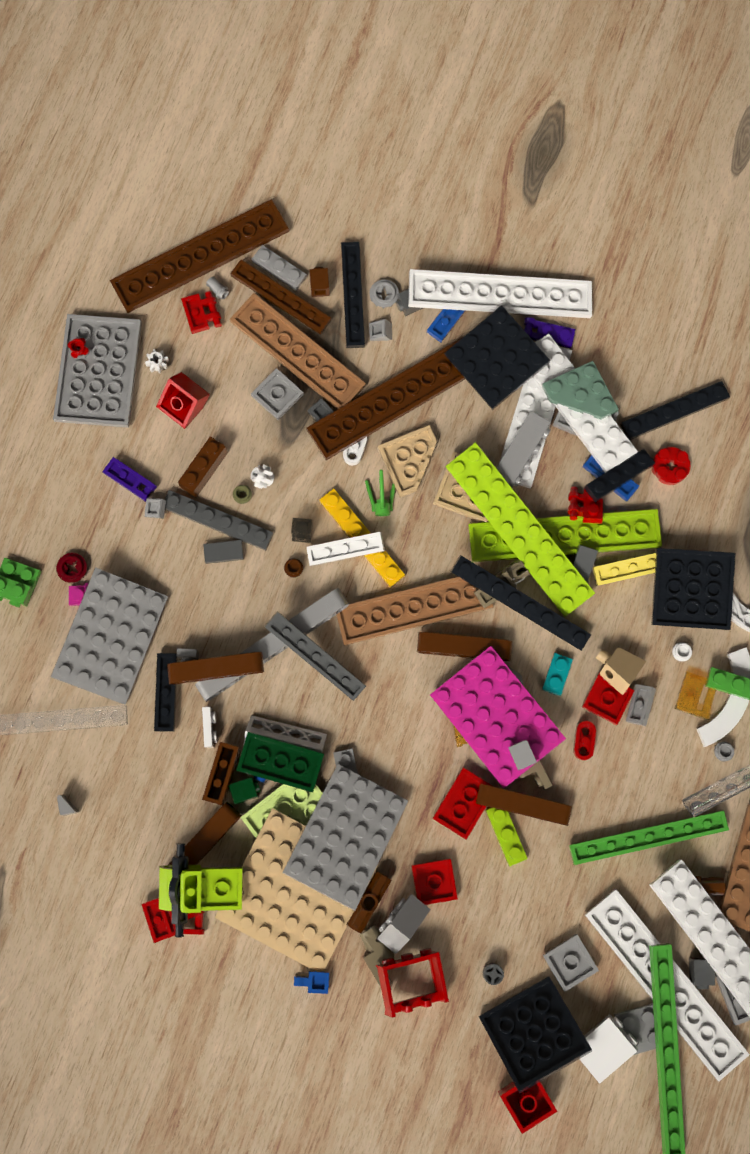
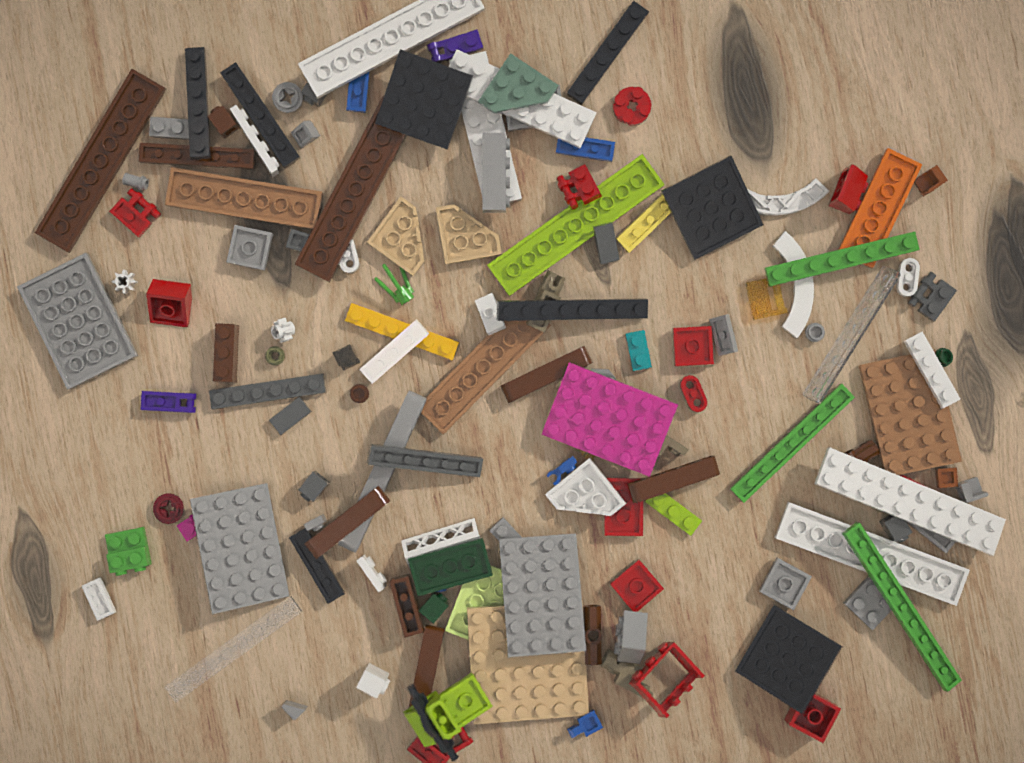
camera: 30 degrees left, 10 degrees up
red plate [68,338,89,358] -> none
light grey tile [144,498,166,519] -> none
lime plate [445,442,595,617] -> none
dark grey wheel [482,963,504,985] -> none
light grey panel [508,740,537,770] -> none
white brick [580,1014,638,1084] -> none
black plate [584,449,655,503] -> none
tan torso [596,648,646,695] -> none
white plate [672,642,692,662] -> none
none -> black plate [185,47,211,160]
none -> white plate [230,105,280,177]
none -> dark grey brick [298,471,330,502]
none -> white brick [356,663,390,698]
none -> white plate [475,293,506,335]
none -> white plate [545,458,627,516]
none -> blue plate [547,456,577,485]

